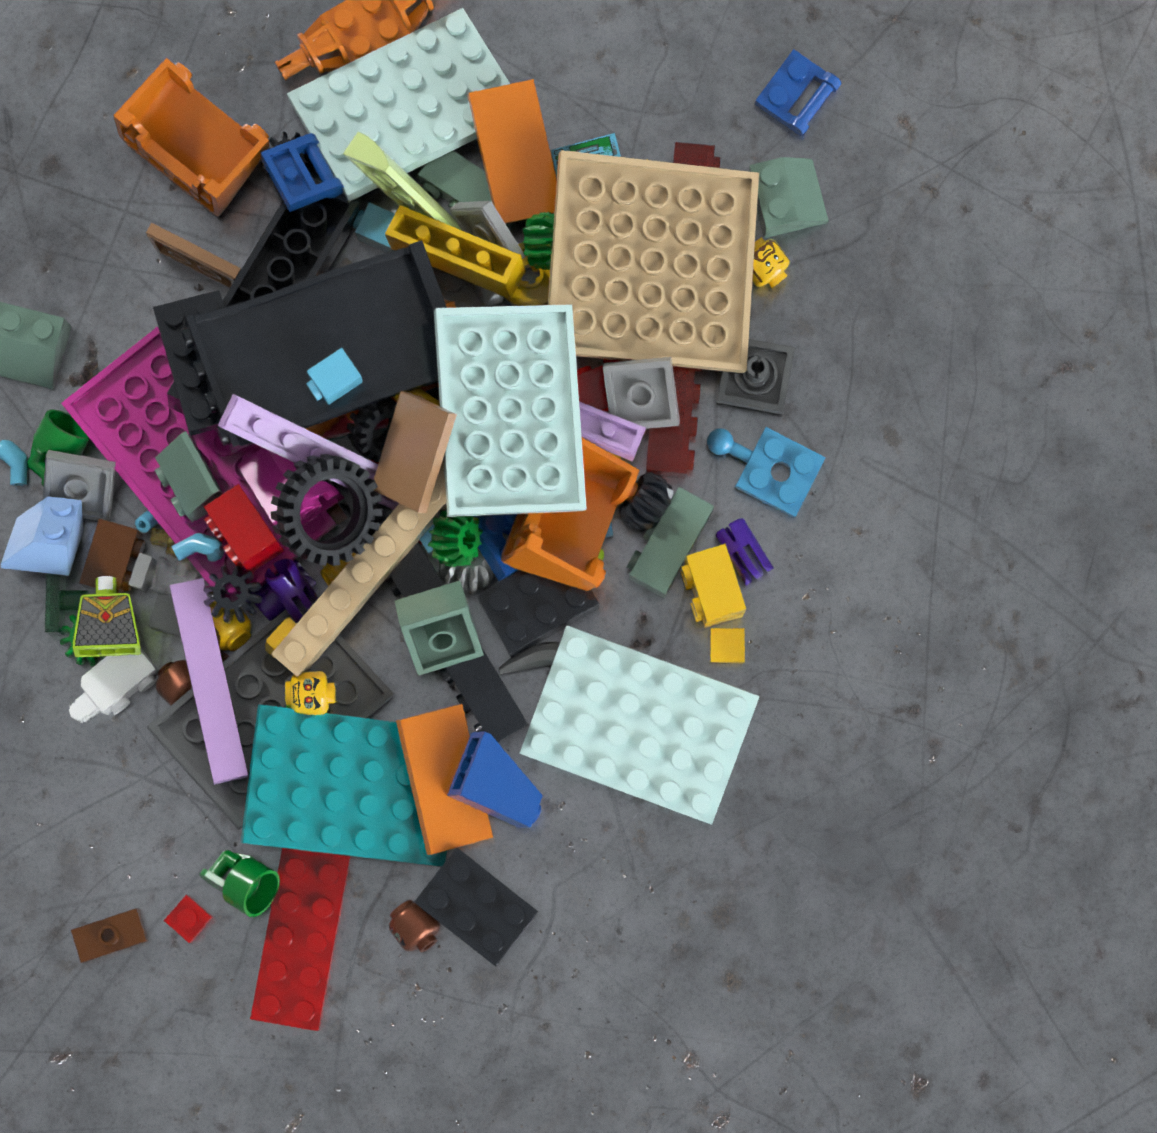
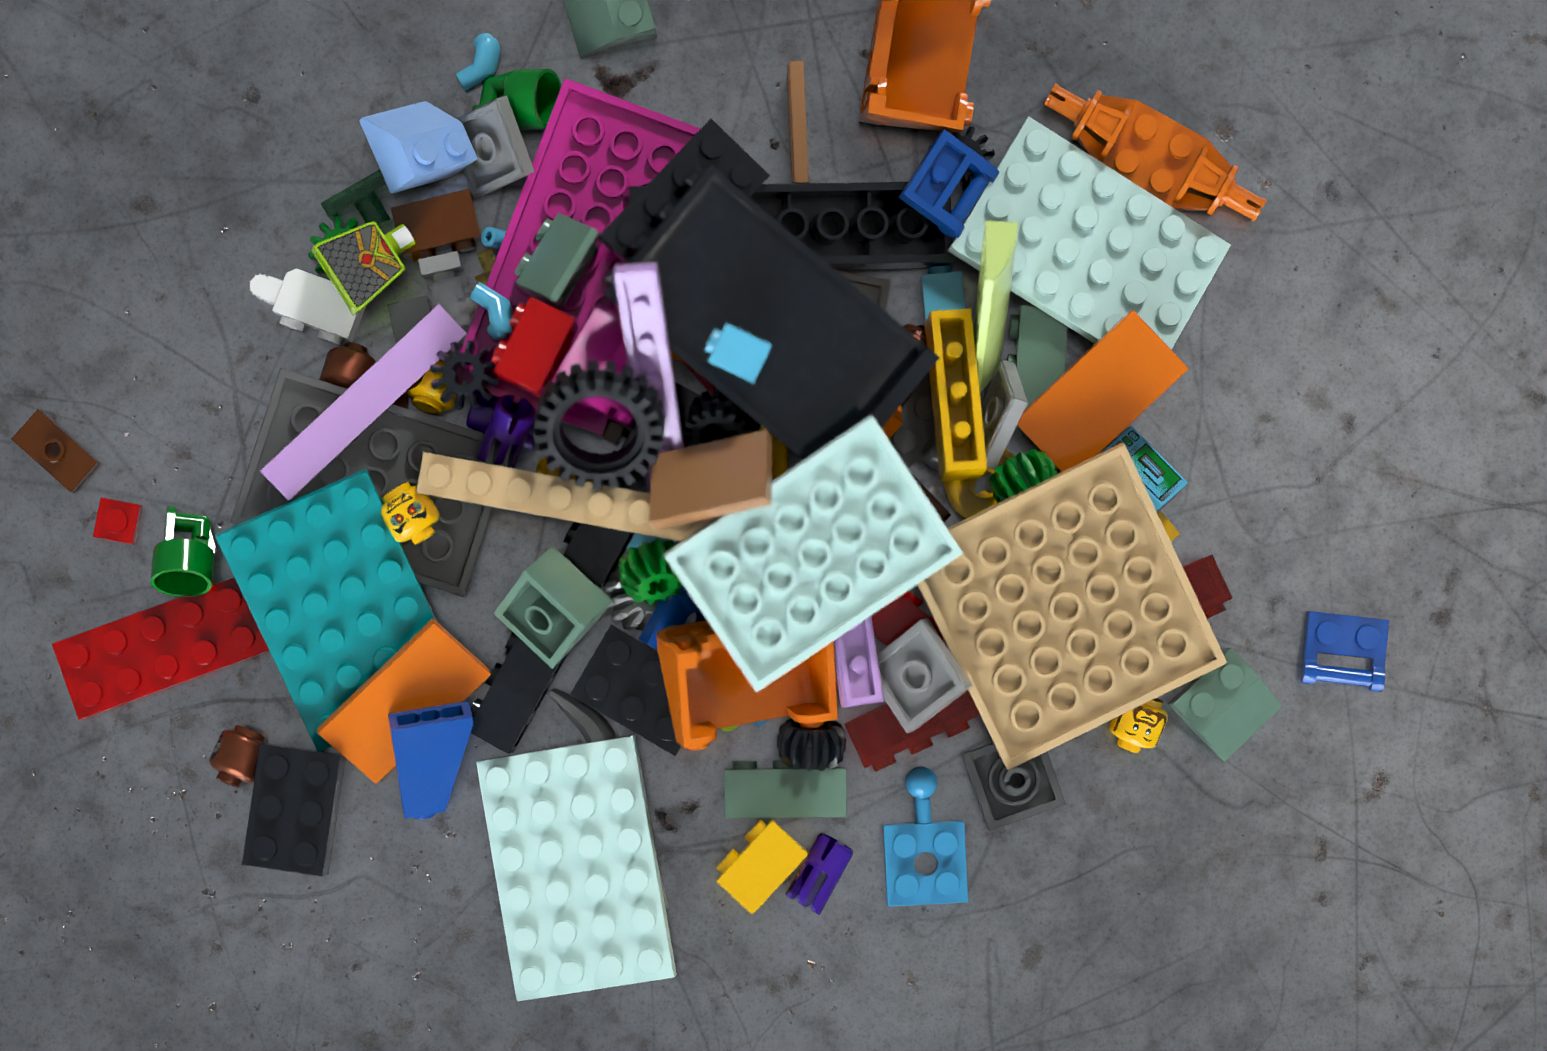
camera: 55 degrees right, 5 degrees up
yellow tile [265,618,297,658] -> none
yellow tile [710,628,745,663] -> none

